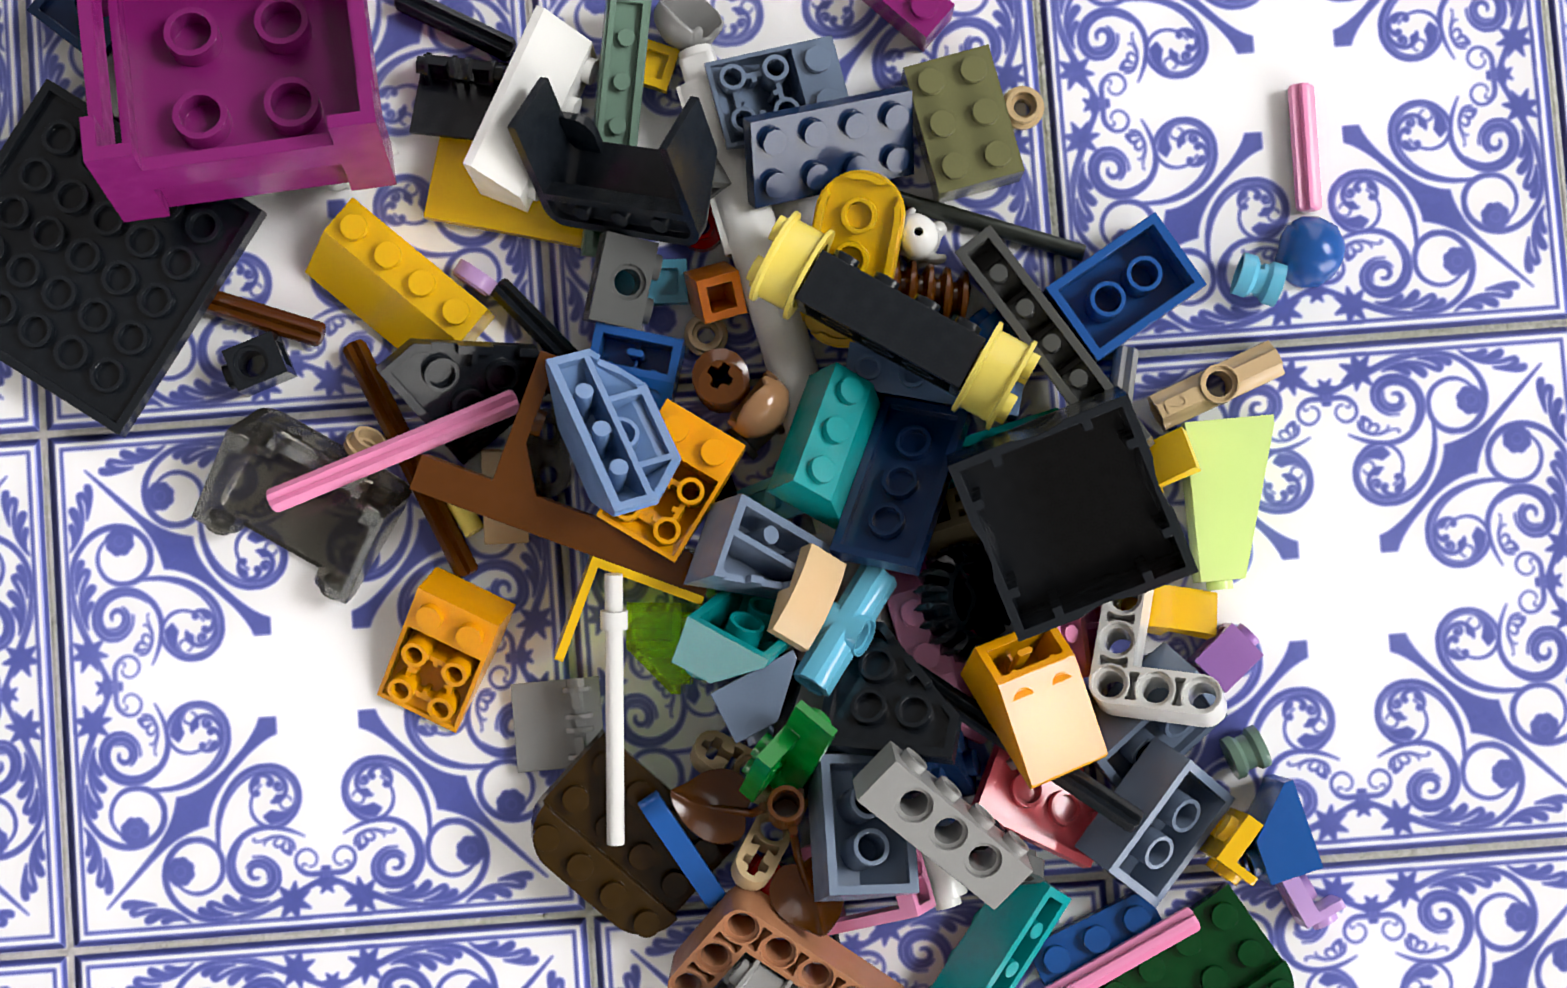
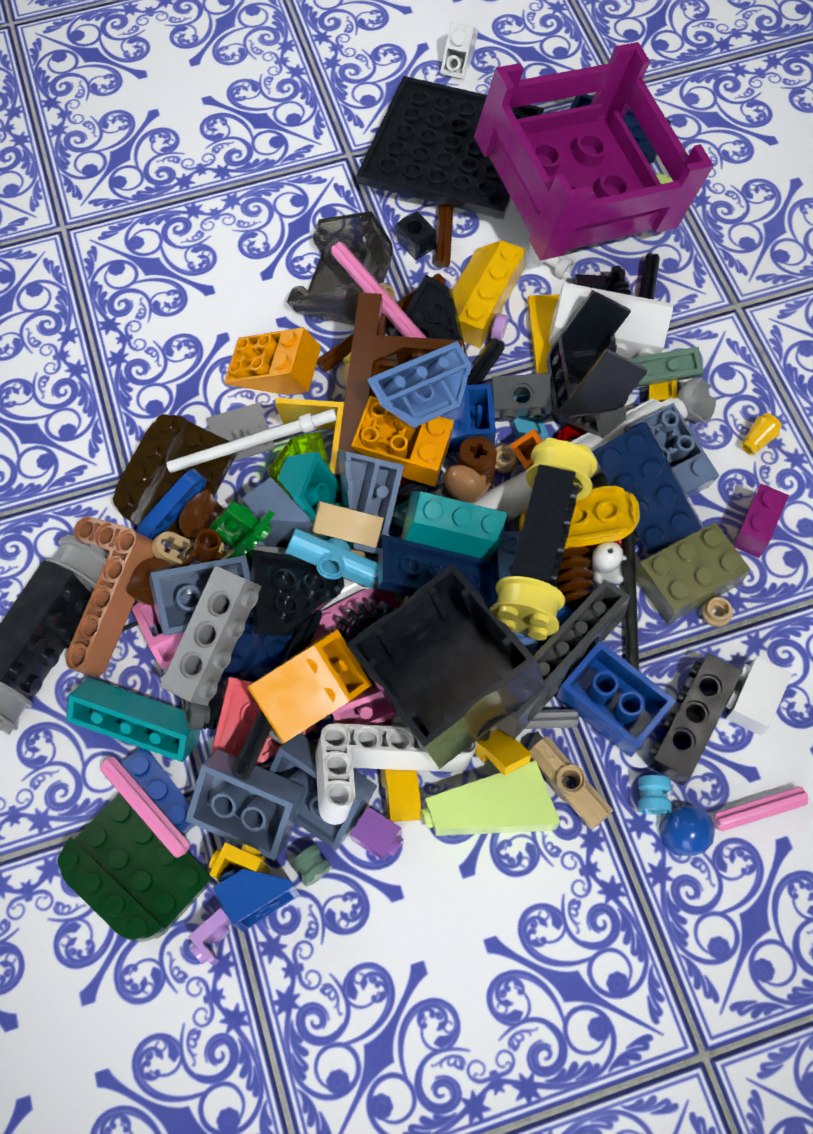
camera: 75 degrees right, 20 degrees down
none -> black brick [648,653,743,786]
none -> white brick [725,657,792,736]

